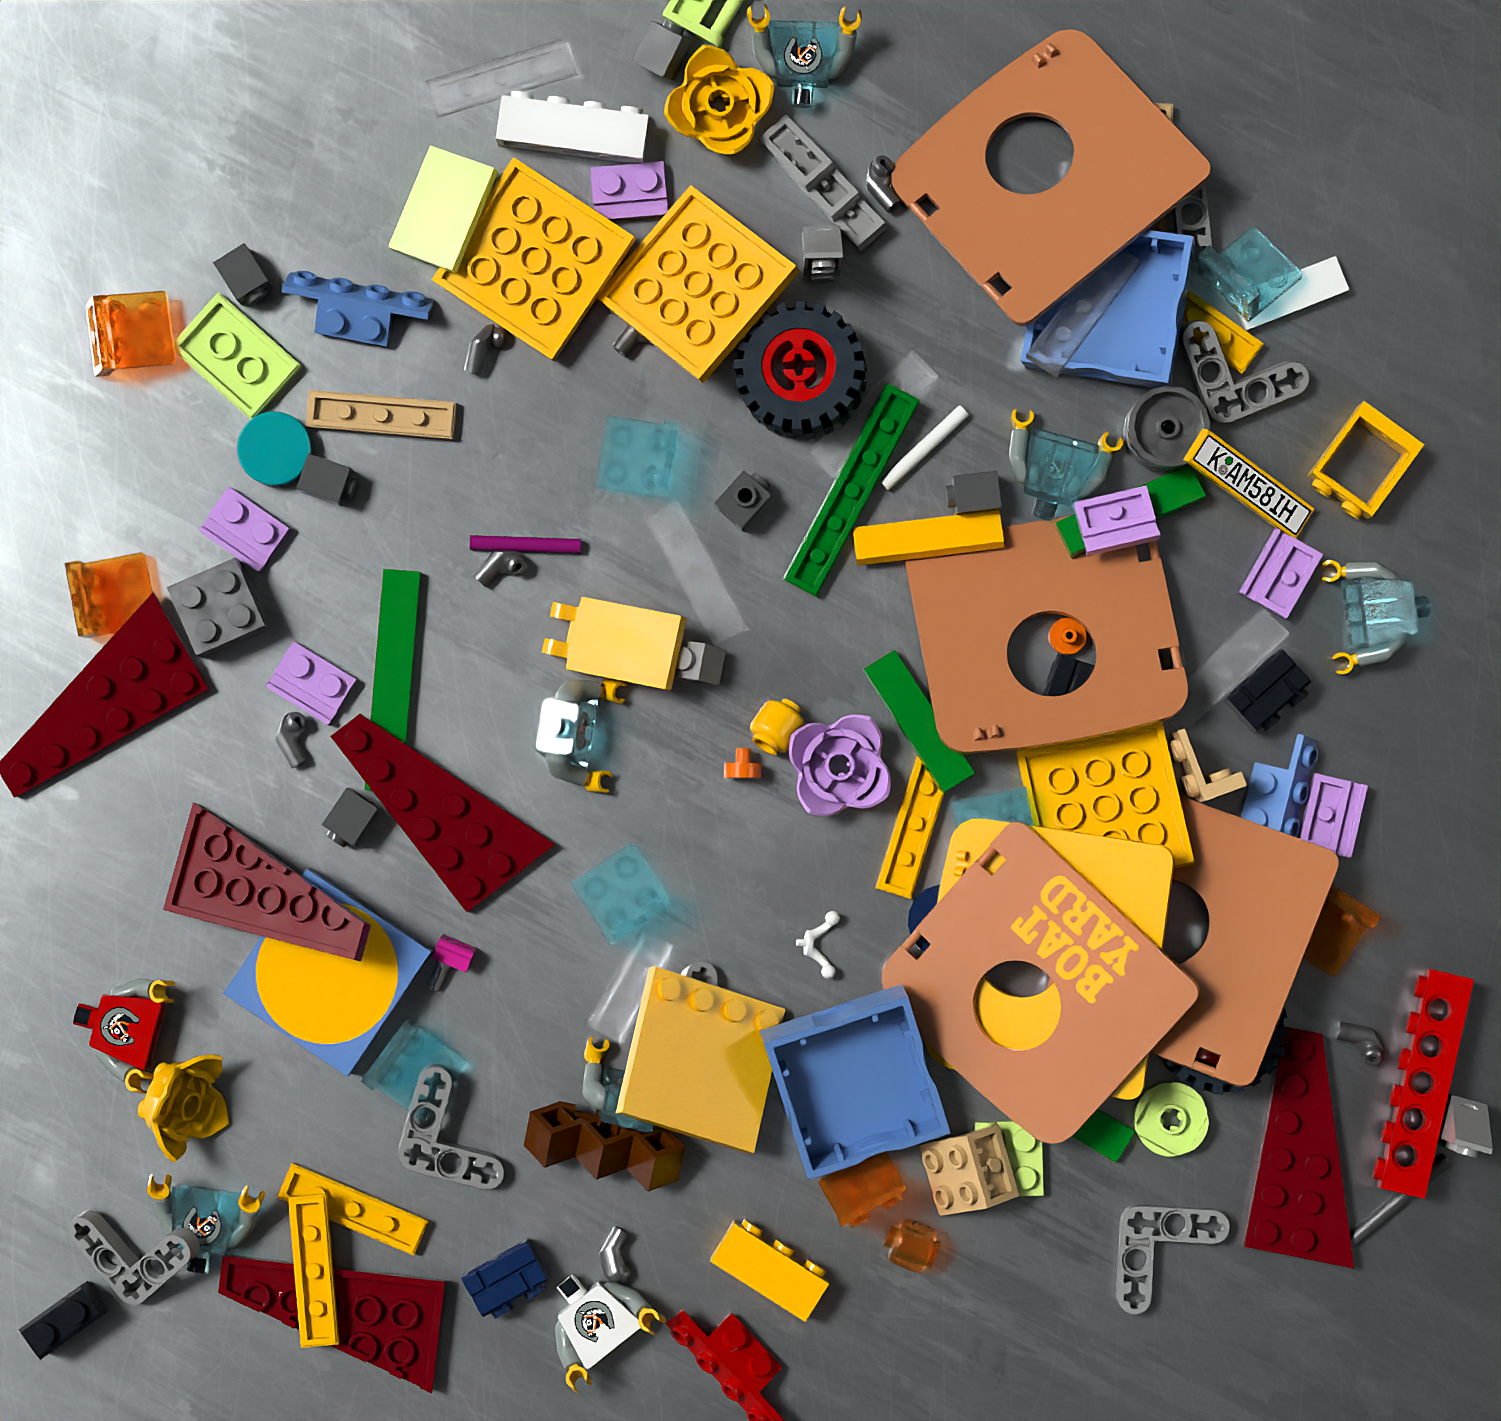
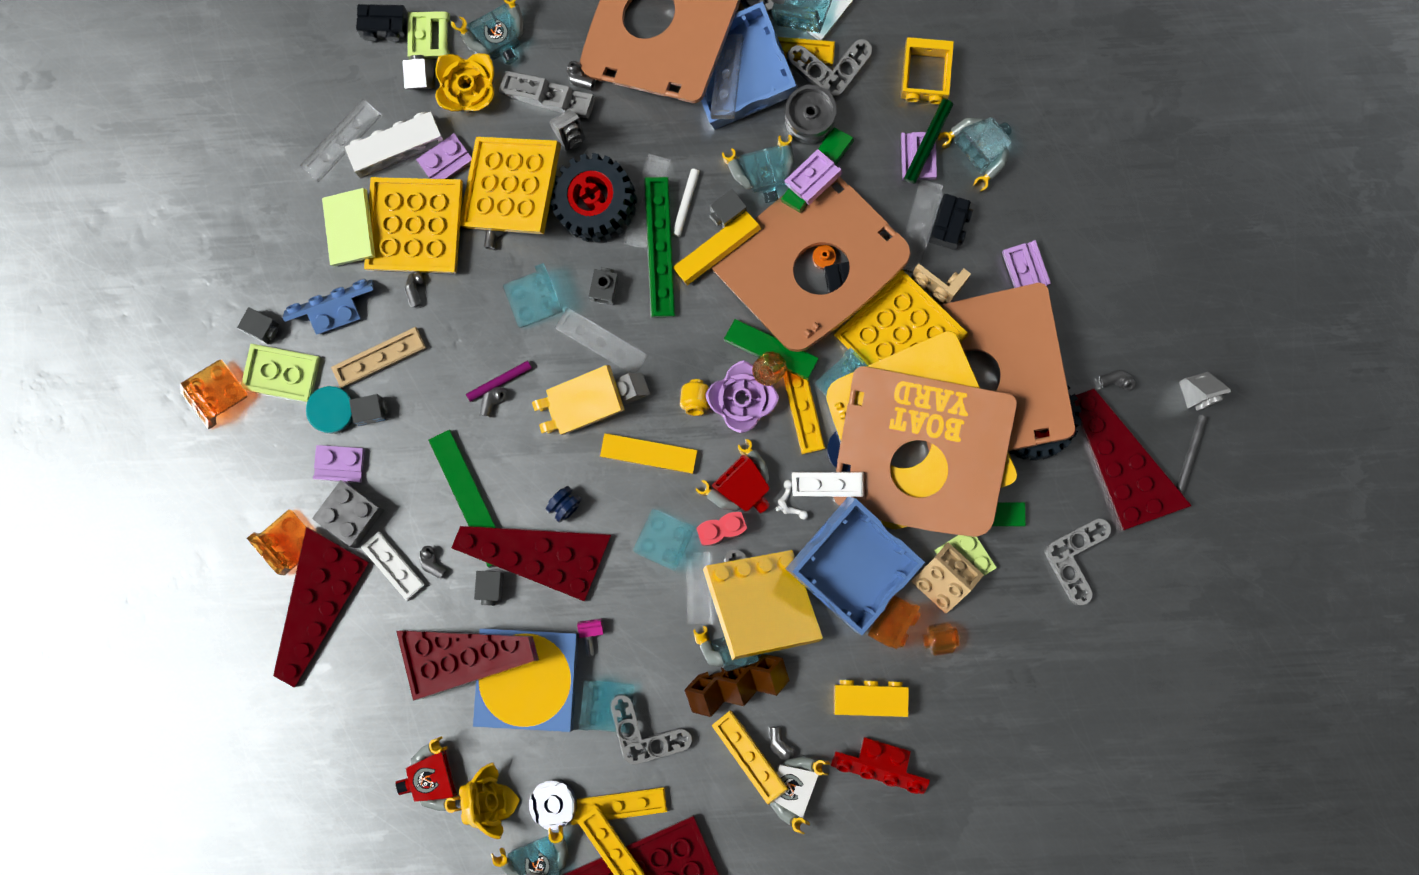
camera: 20 degrees left, 5 degrees down
lavender plate [265,641,358,726] -> none
dark blue brick [461,1238,550,1319] -> none
torso [536,678,627,793] -> none
orange tile [724,748,762,778] -> none
yellowish green plate [1133,1082,1209,1157] -> none
tile [1183,429,1314,539] -> none
medium blue bracket [1241,734,1318,837] -> none
clear orange bracket [1304,885,1381,977] -> none
red brick [1373,969,1474,1199] -> none
none -> white tile [361,531,426,601]
none -> tile [529,780,577,830]
none -> dark blue wheel [545,486,582,523]
none -> yellow tile [600,433,697,474]
none -> red torso [696,439,770,513]
none -> coral brick [696,512,747,547]
none -> yellow tile [711,711,789,805]
none -> clear orange head [752,351,787,386]
none -> white tile [792,472,864,497]
none -> dark green axle [904,98,954,184]

